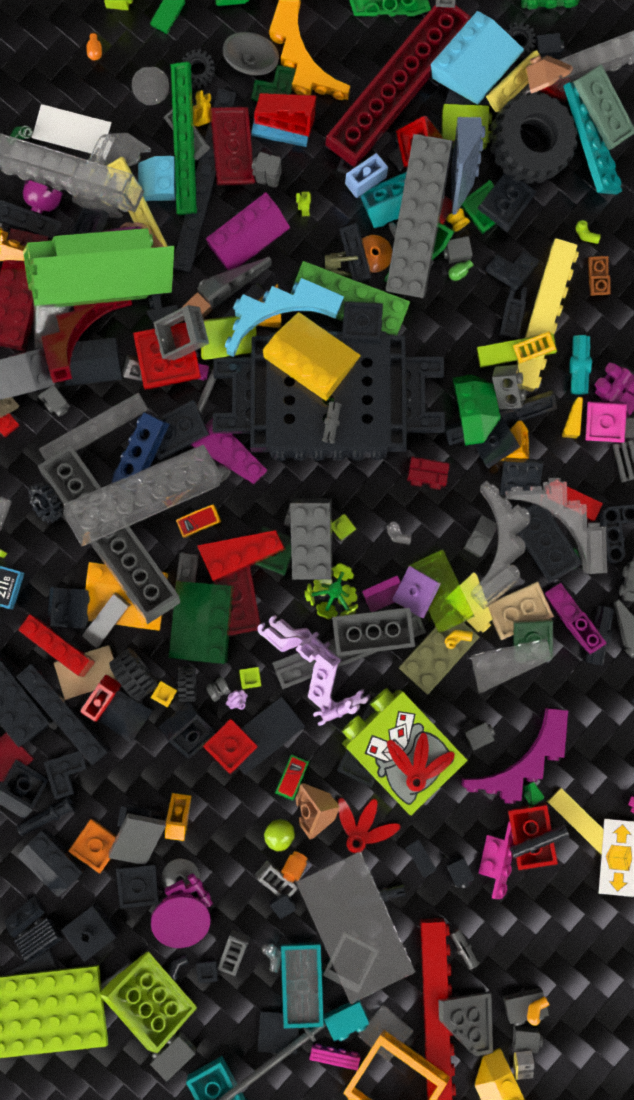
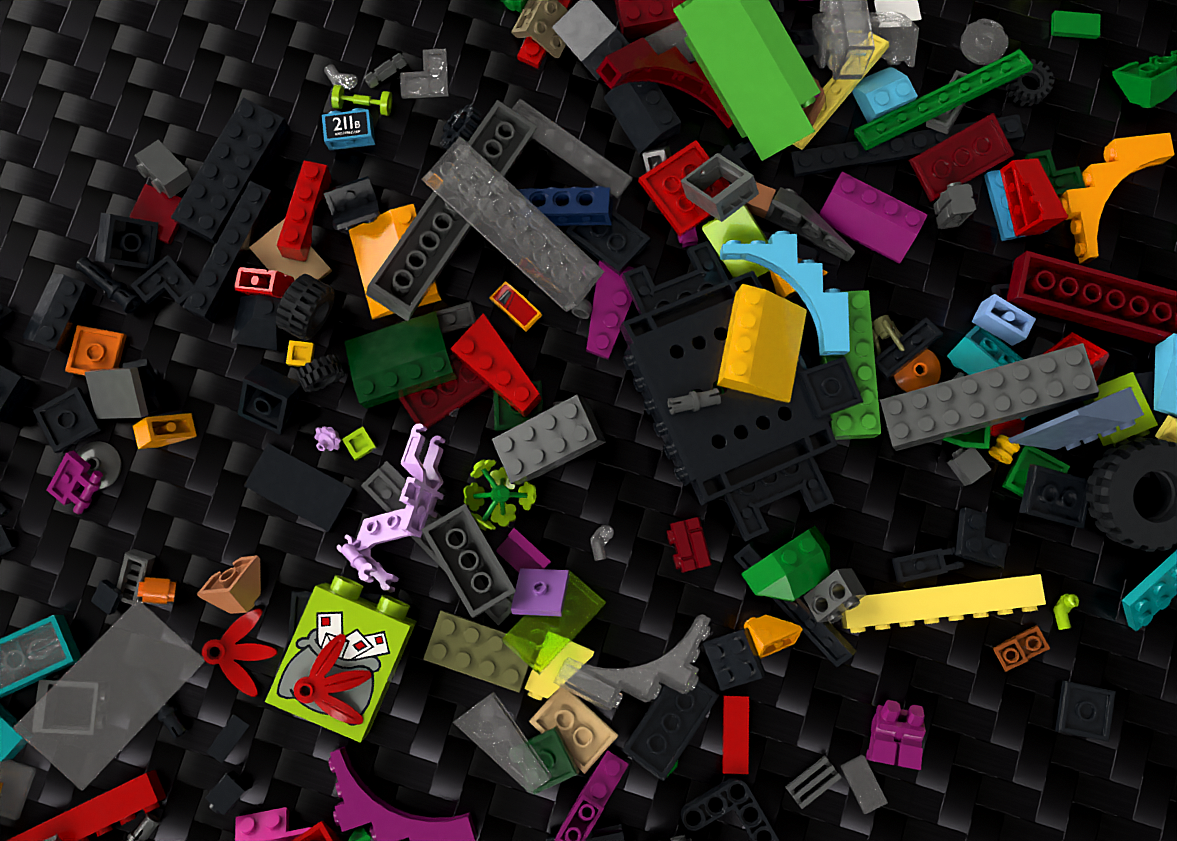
camera: 65 degrees right, 5 degrees down
dark grey brick [38,386,70,417] -> none
tile [82,593,130,648] -> none
magenta tile [151,893,210,948] -> none
yellow plate [193,90,211,127] -> none
dark grey bar [197,369,216,414] -> none
red plate [203,719,258,774] -> none
dark grey wheel [205,676,231,702] -> none
dark grey slope [217,930,250,976] -> none
dark grey dish [223,32,279,75] -> none
clear arm [262,944,281,972] -> none
lime hair [264,819,295,851] -> none
red slope [275,755,309,801] -> none
lime plate [296,192,311,216] -> none
lime plate [332,514,356,541] -> none
yellow arm [445,630,473,649] -> none
bright green cylinder [448,260,473,281] -> none
dark grey slope [463,515,498,558] -> none
dark grey brick [464,722,495,750] -> none
black plate [474,419,520,468] -> none
lime tile [477,333,557,367] -> none
clear arch [505,478,607,574] -> none
yellow slope [513,331,557,364] -> none
yellow slope [562,397,583,438] -> none
teal piece [570,335,592,395] -> none
dark pink tile [586,401,627,442] -> none

